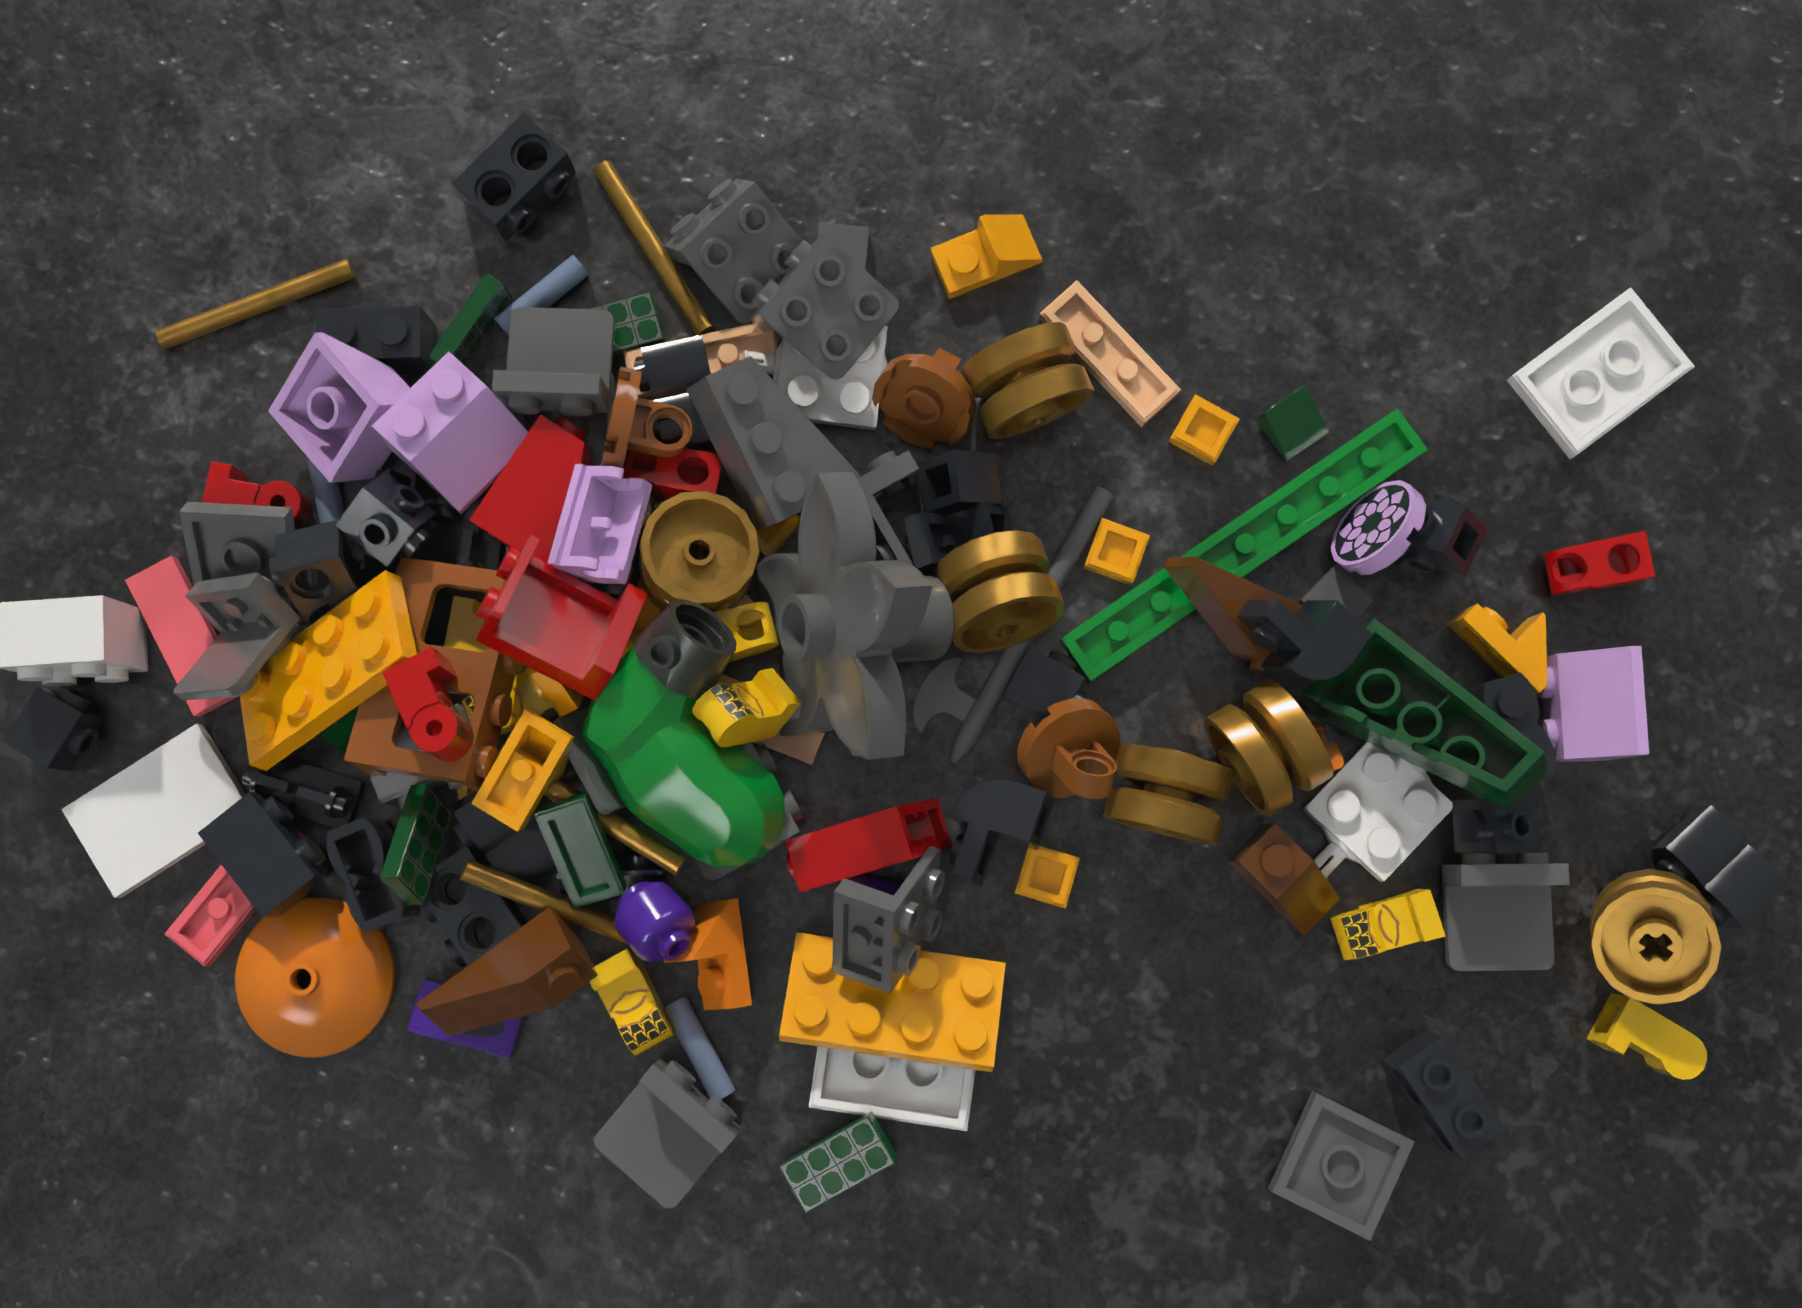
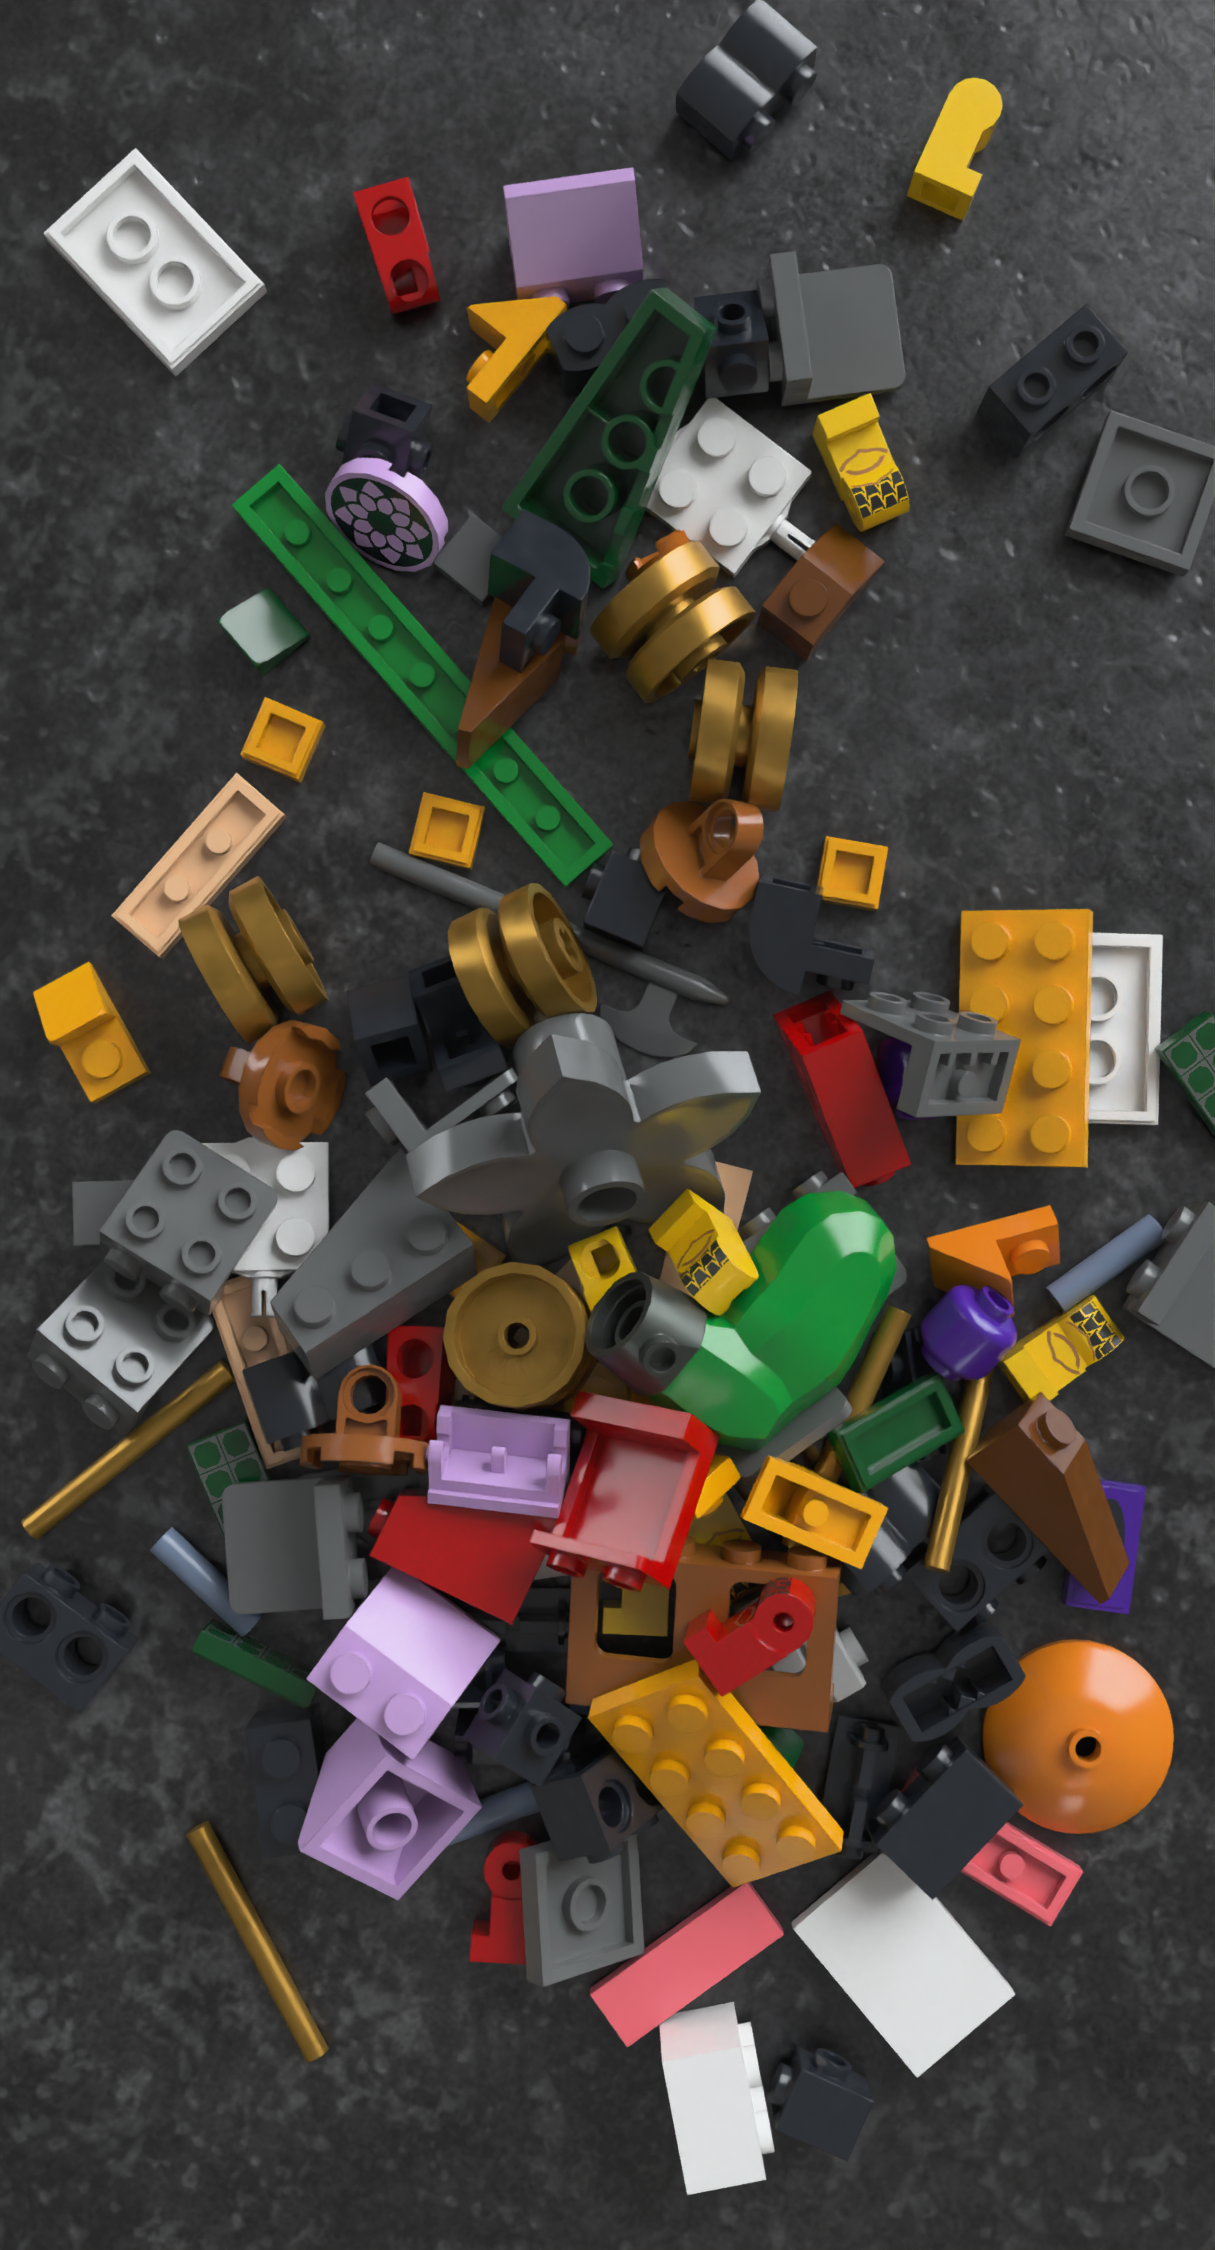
camera: 100 degrees left, 5 degrees up
dark grey bracket [173,573,300,701] -> none
dark green tile [380,784,453,905] -> none
pearl gold wheel [1589,869,1721,1005] -> none

